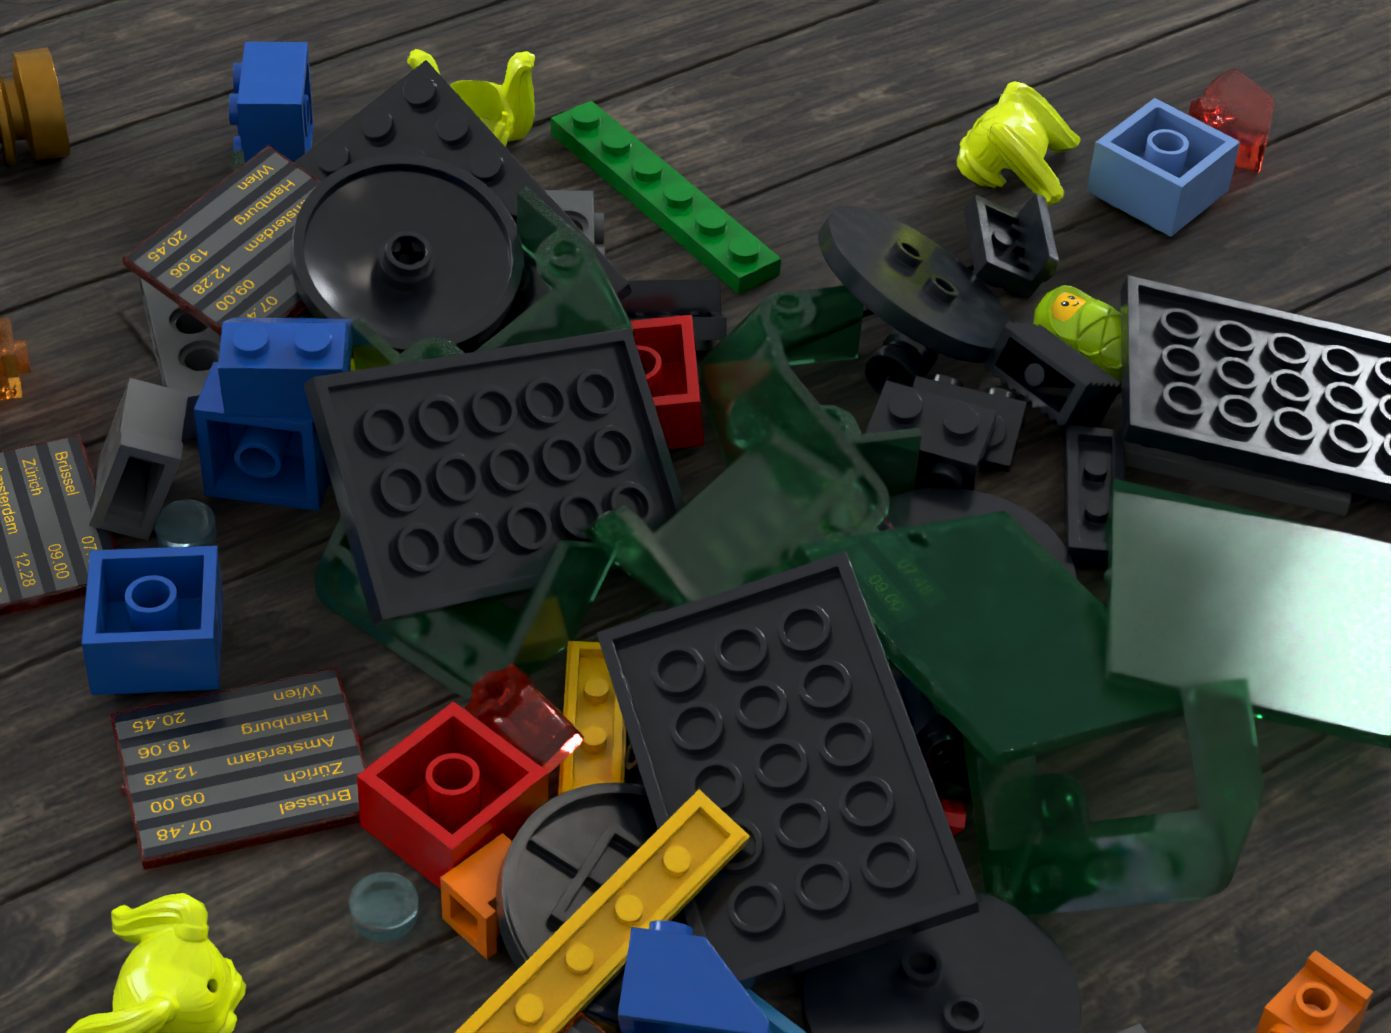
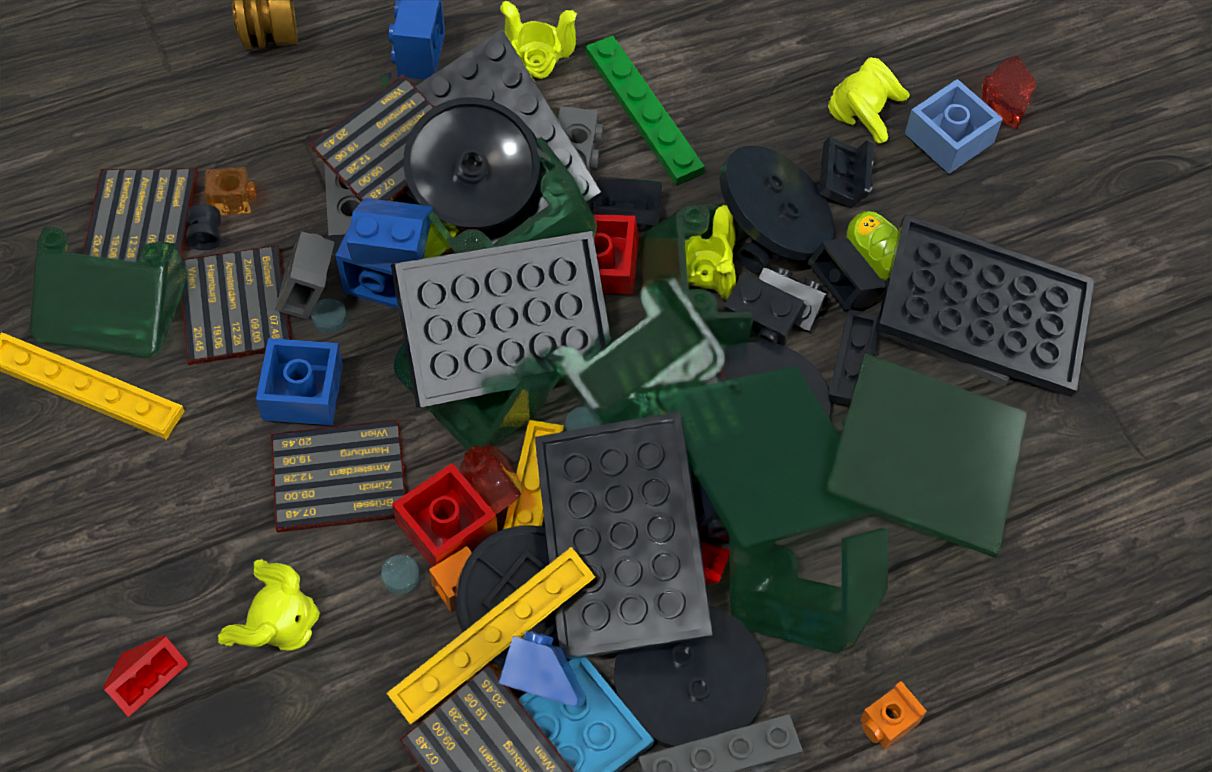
camera: 10 degrees right, 15 degrees up
none -> neon yellow hair [680,205,736,301]

